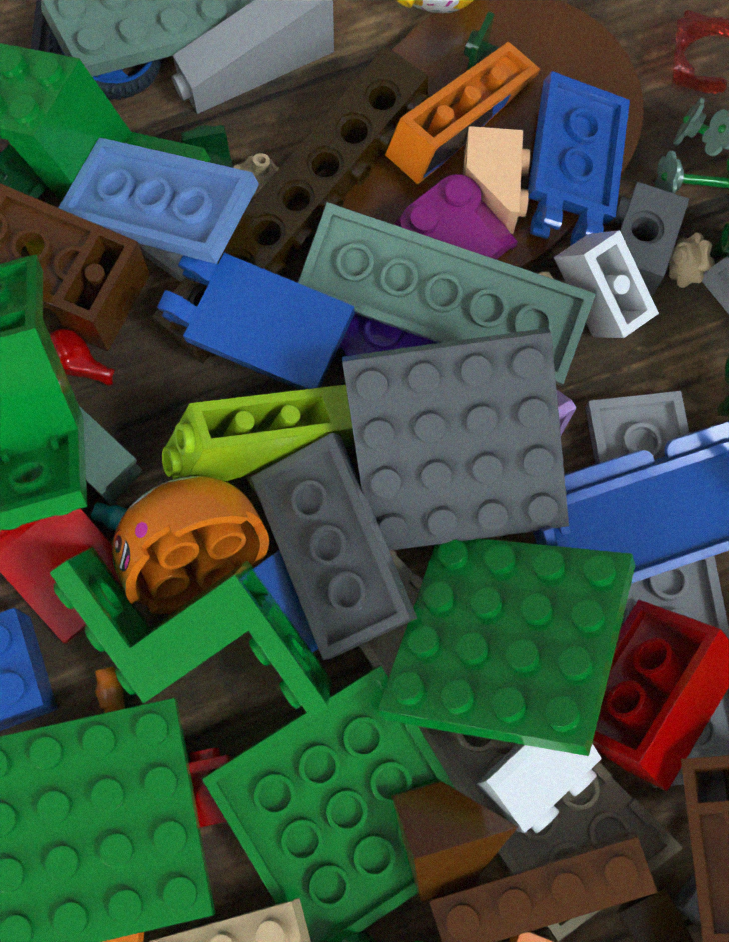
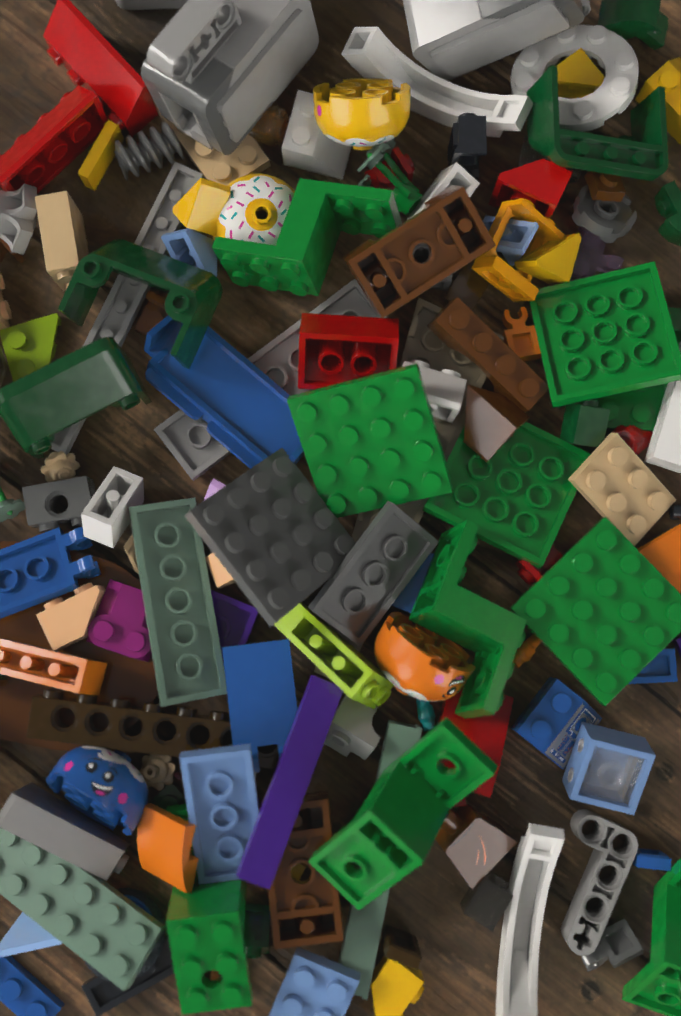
camera: 120 degrees left, 10 degrees up
red animal [49,328,115,386] -> none
none -> blue cylinder [46,745,149,835]
none -> orange slope [137,803,199,893]
none -> dark purple tile [235,675,343,890]
none -> light grey brick [324,694,381,760]

